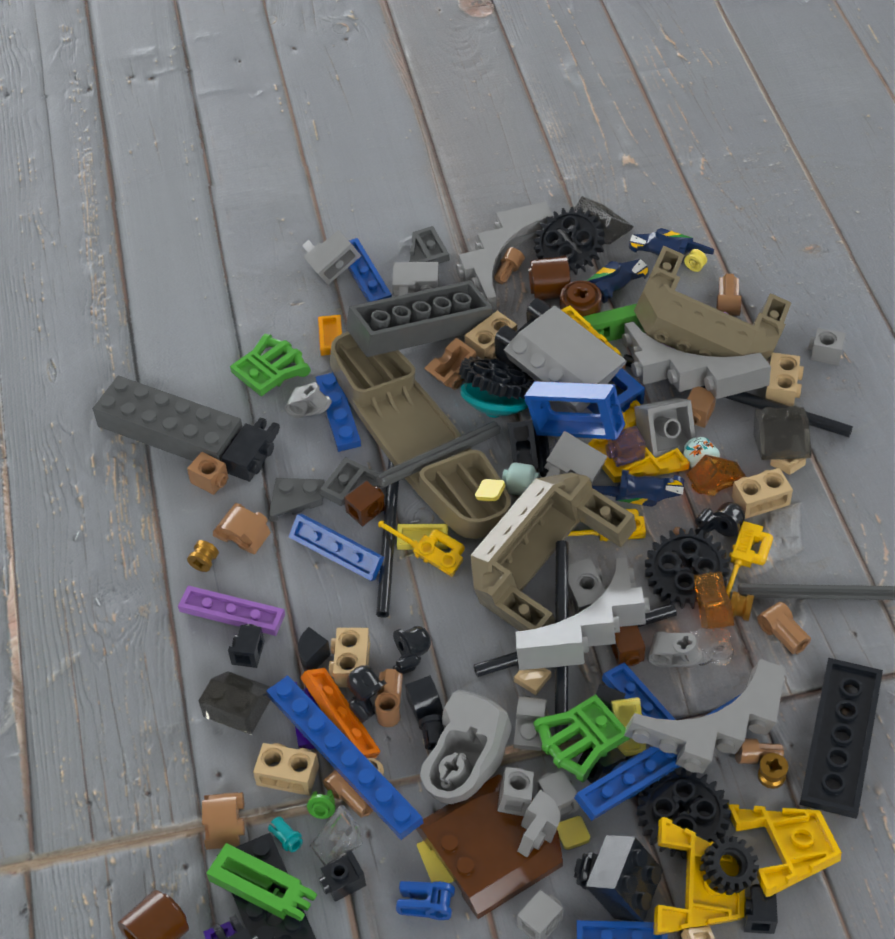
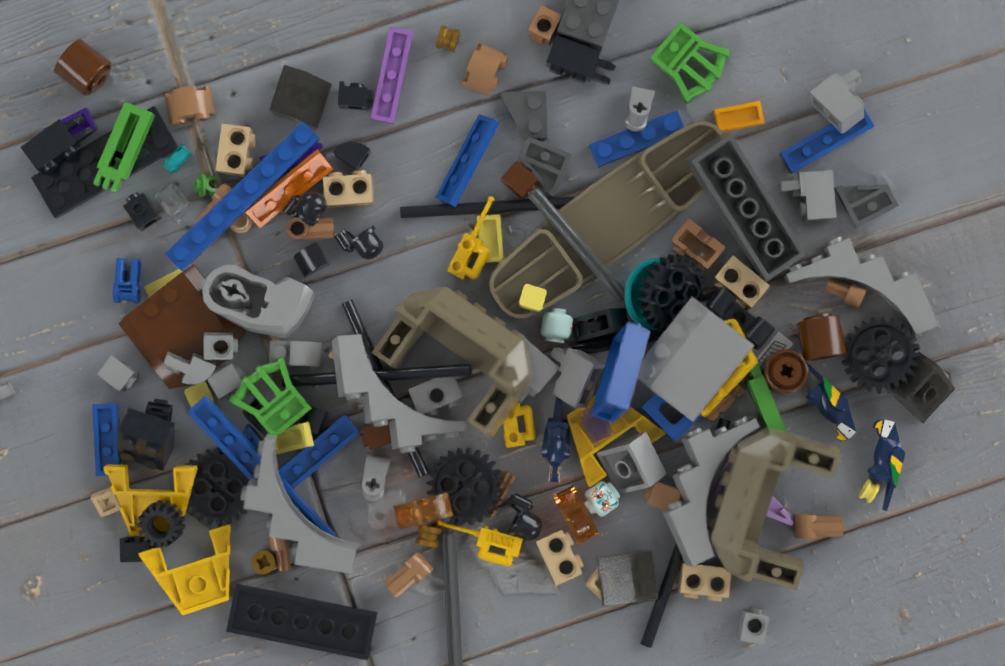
camera: 85 degrees right, 35 degrees up
black bush [418,715,444,750] -> none

